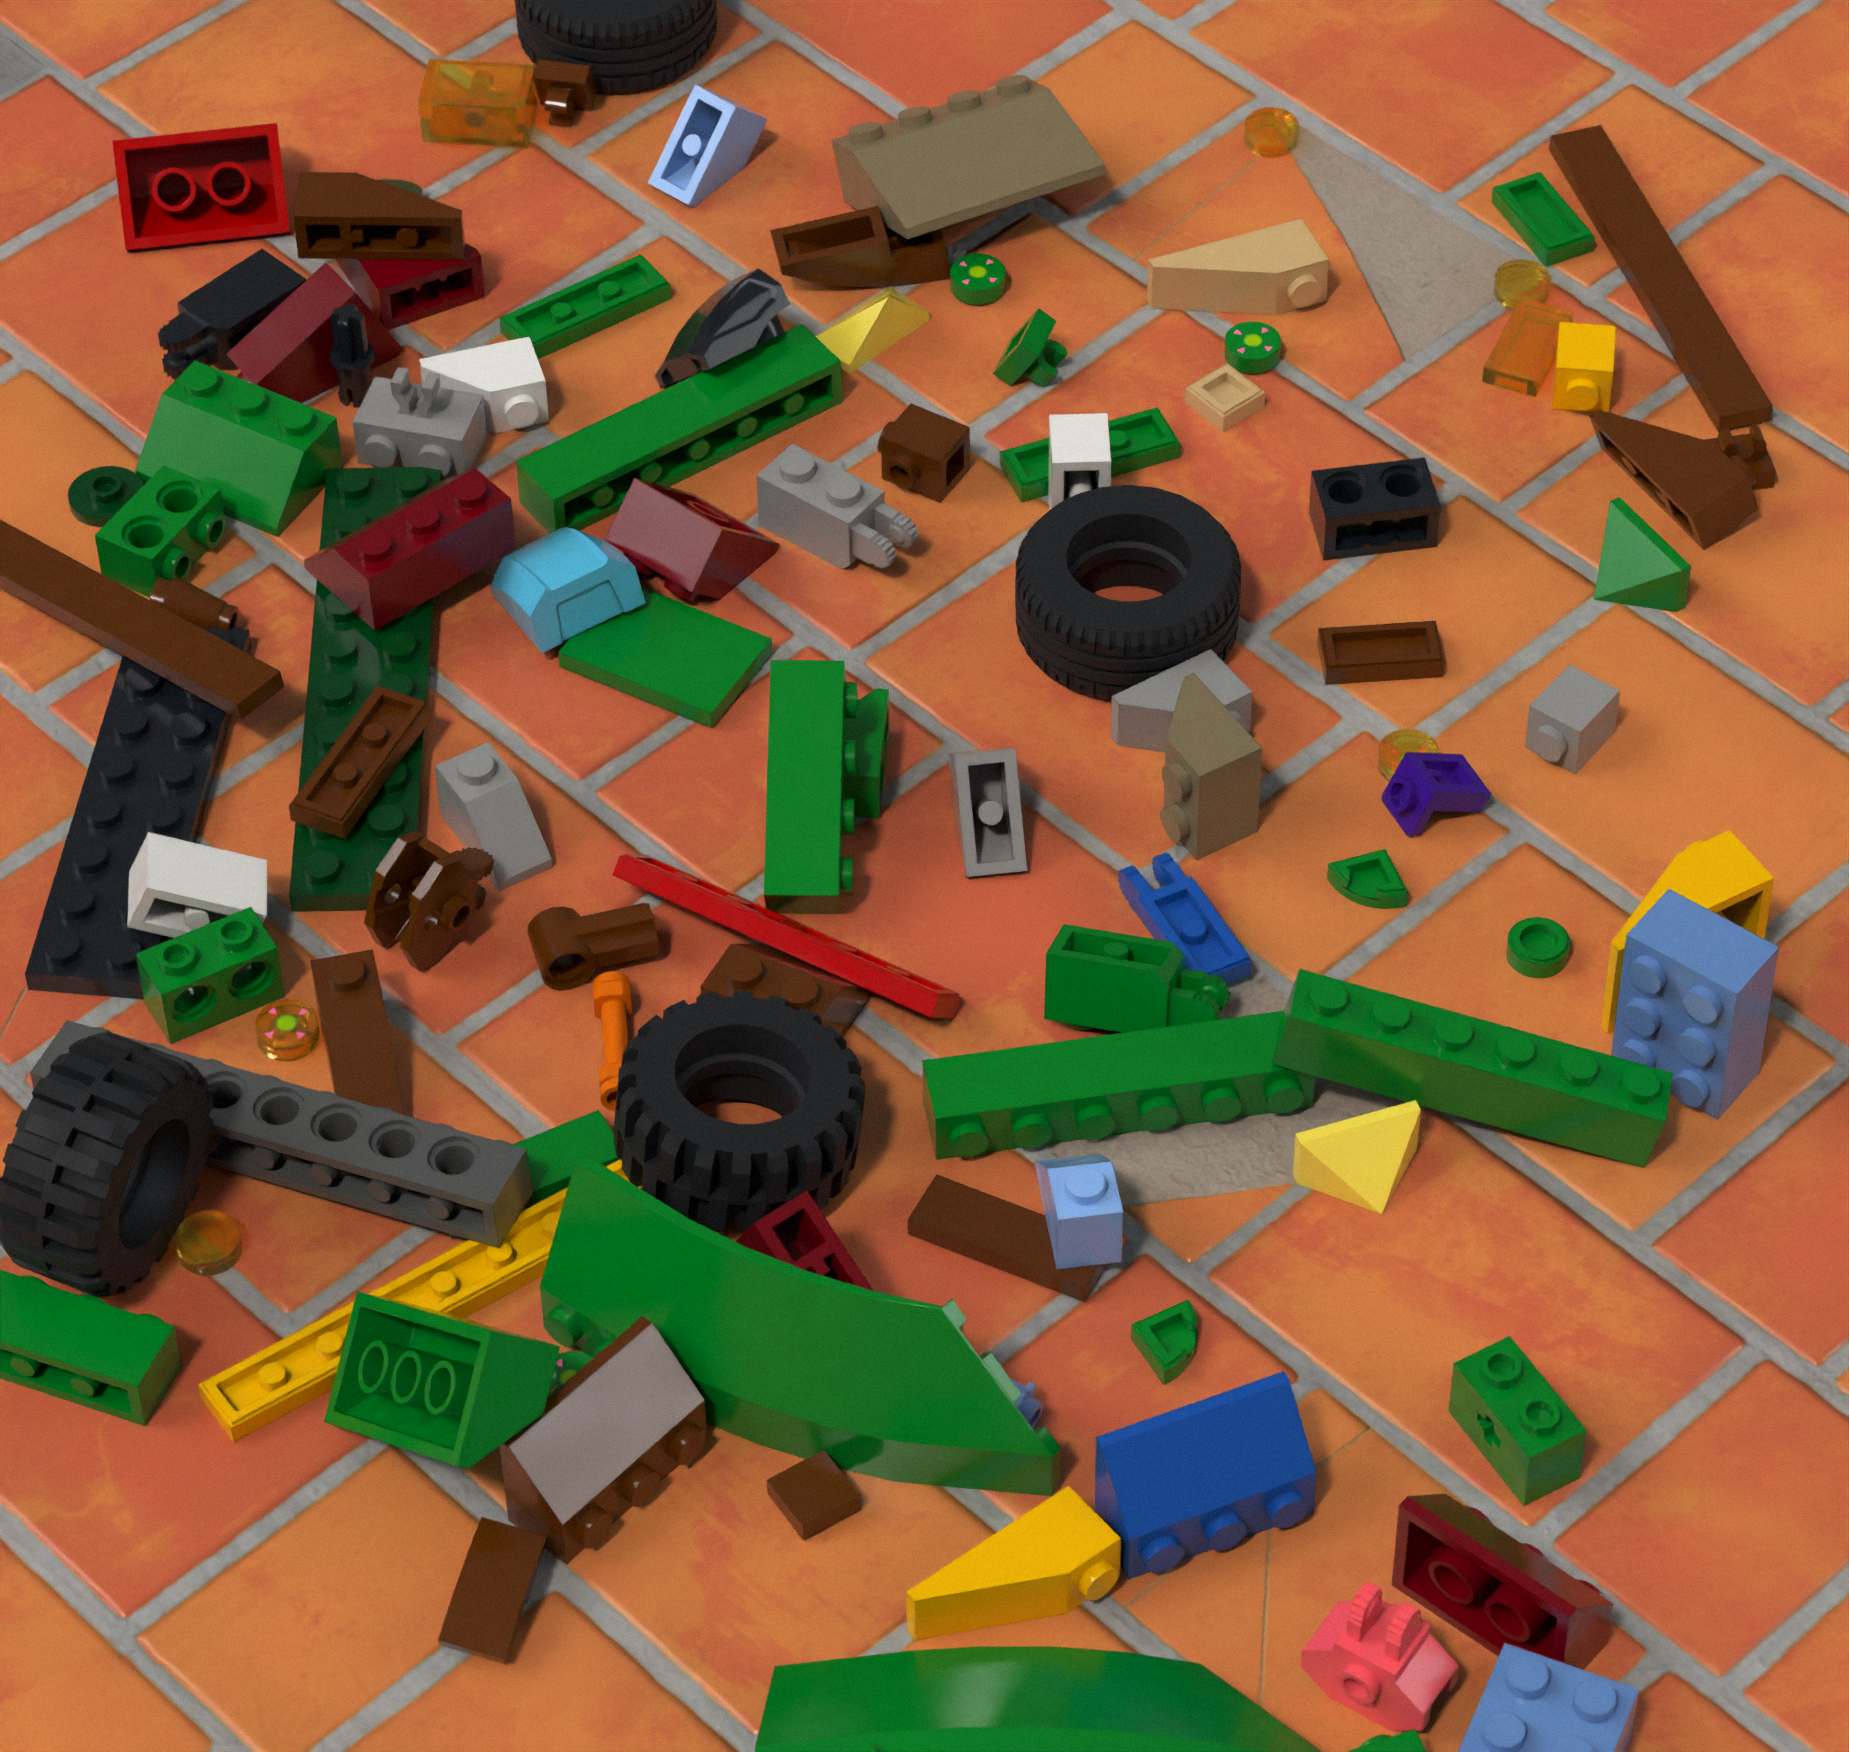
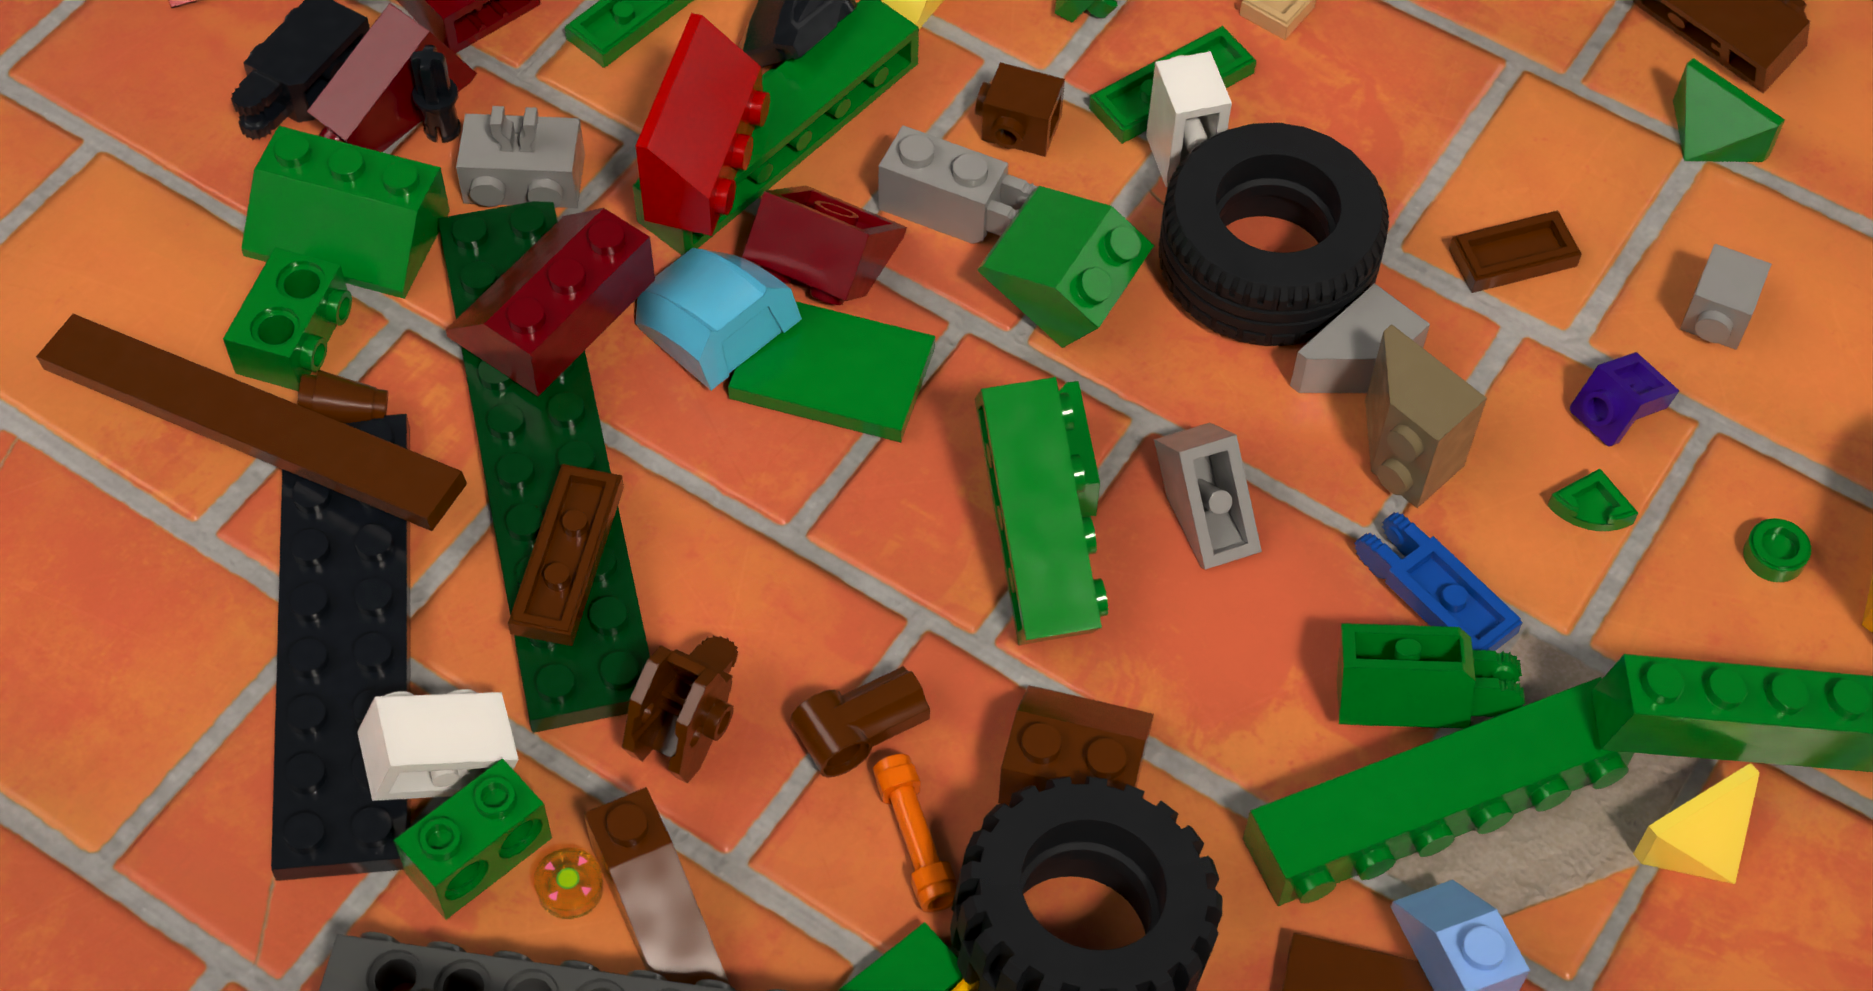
camera: 15 degrees left, 10 degrees up
dark green piece [68,466,144,527] -> none
white slope [419,337,549,434] -> none
light grey slope [435,742,553,891] -> none
red tile [612,854,962,1018] -> none
black brick [1309,457,1440,561] -> none
clear yellow tile [1377,729,1439,782] -> none
none -> red slope [635,13,770,236]
none -> green slope [977,186,1154,348]

